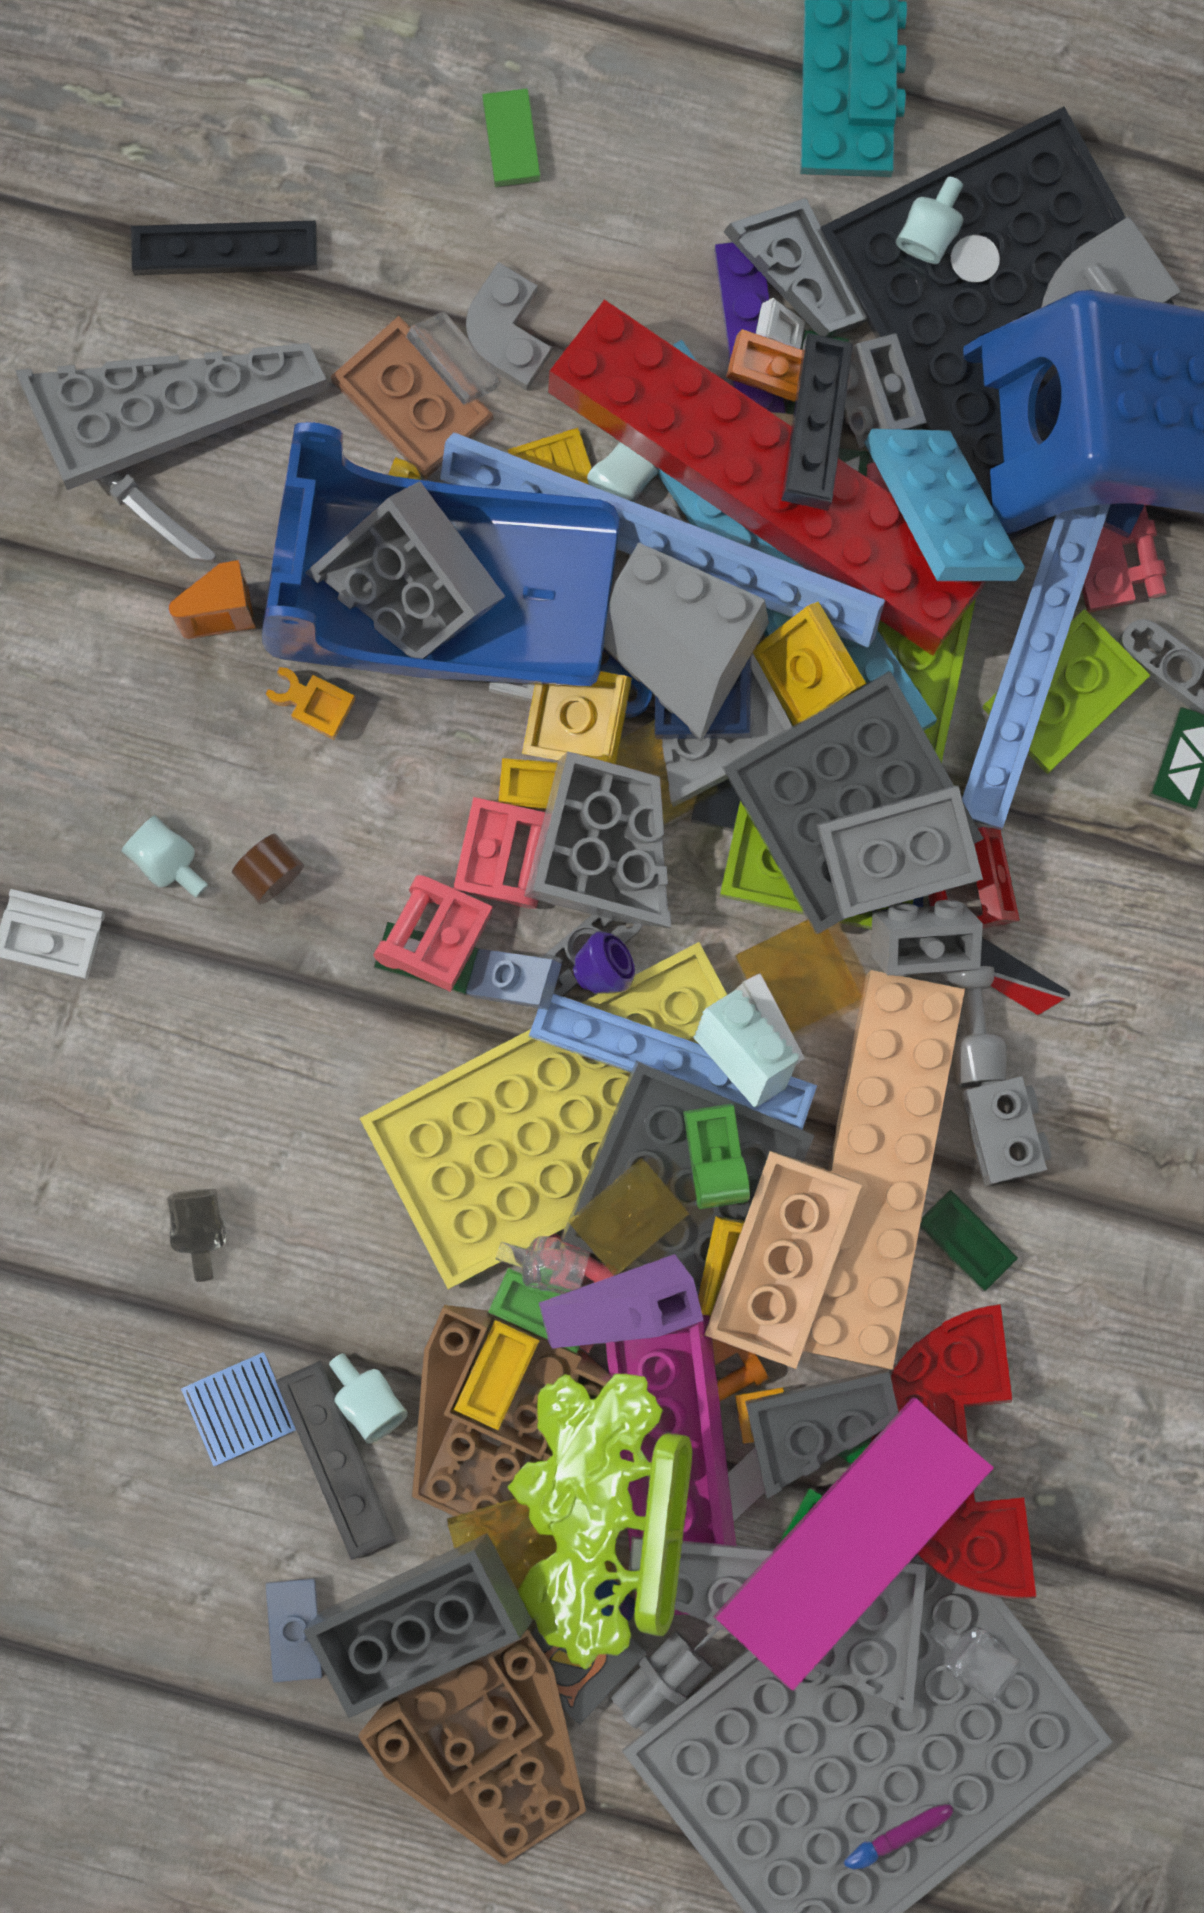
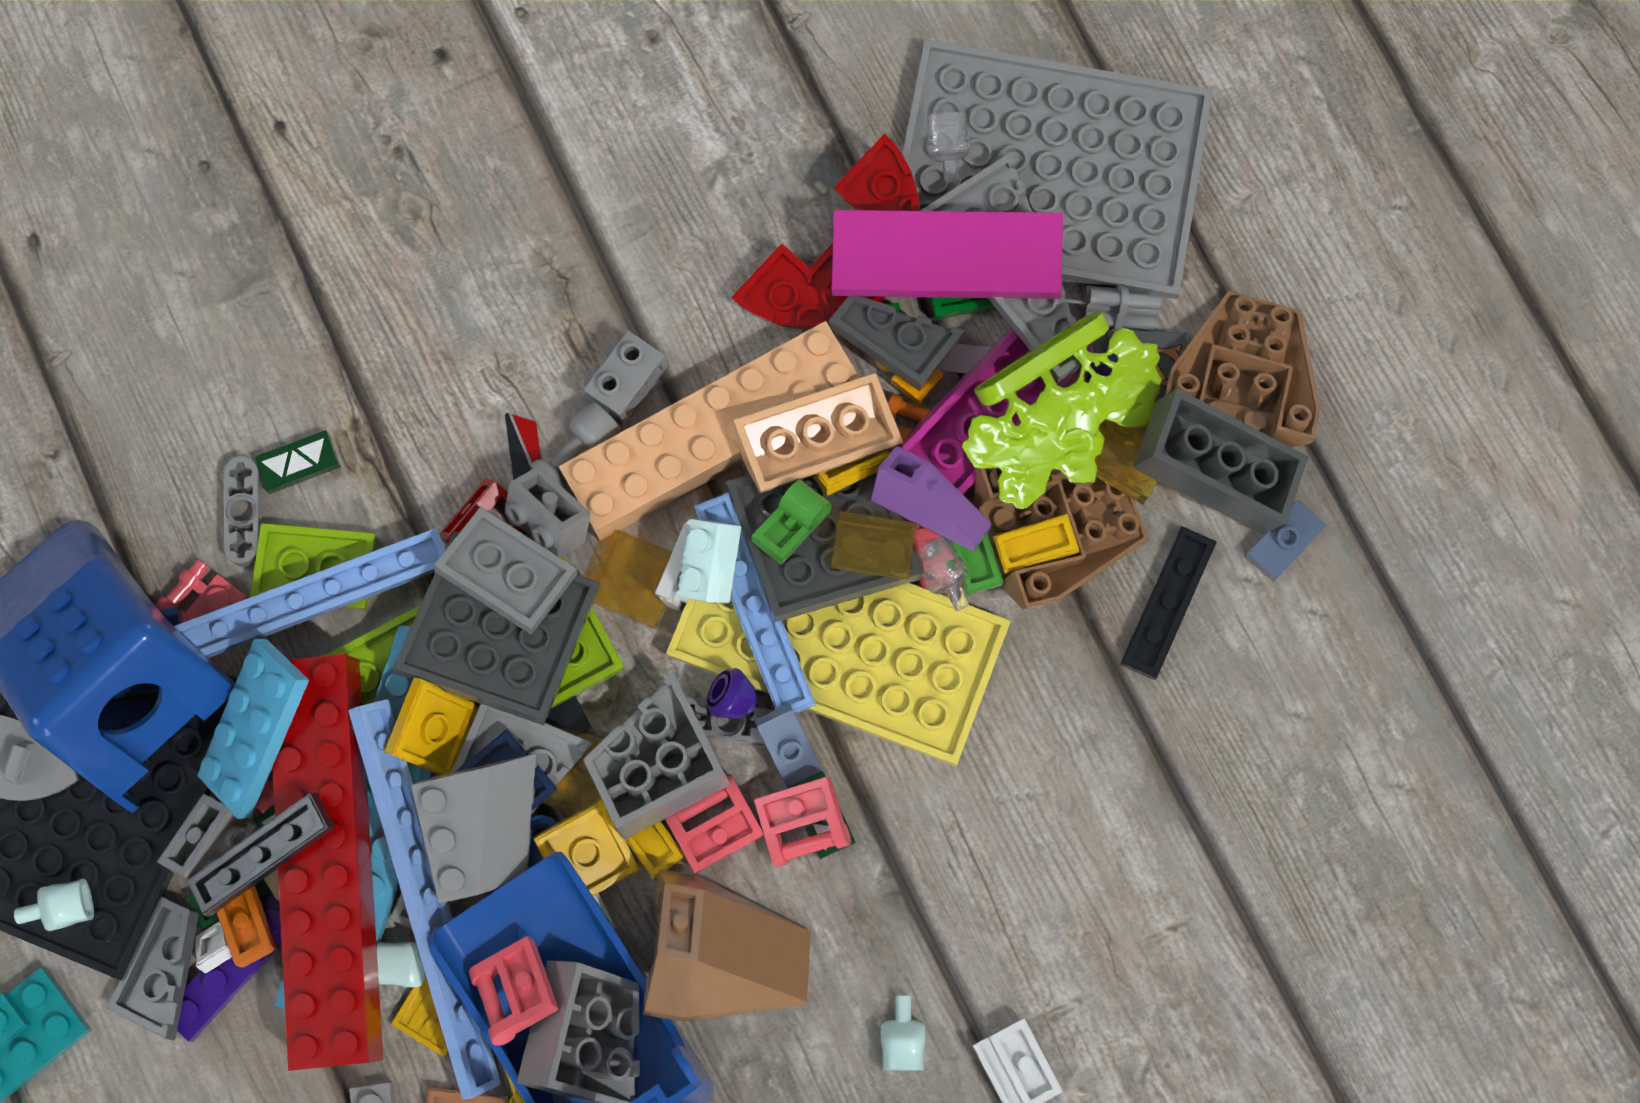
camera: 125 degrees left, 5 degrees down
clear smoke piece [167,1189,226,1282] -> none
light blue sticker [181,1352,296,1466] -> none
reddish brown piece [232,833,304,904] -> none
light orange plate [265,667,356,740] -> none
light aqua piece [329,1354,408,1444] -> none
magenta piece [844,1804,953,1870] -> none
dark green tile [920,1189,1018,1292] -> none
white sticker [951,235,1000,282] -> none
none -> coral plate [469,936,559,1045]
none -> medium nougat wedge [643,869,811,1022]

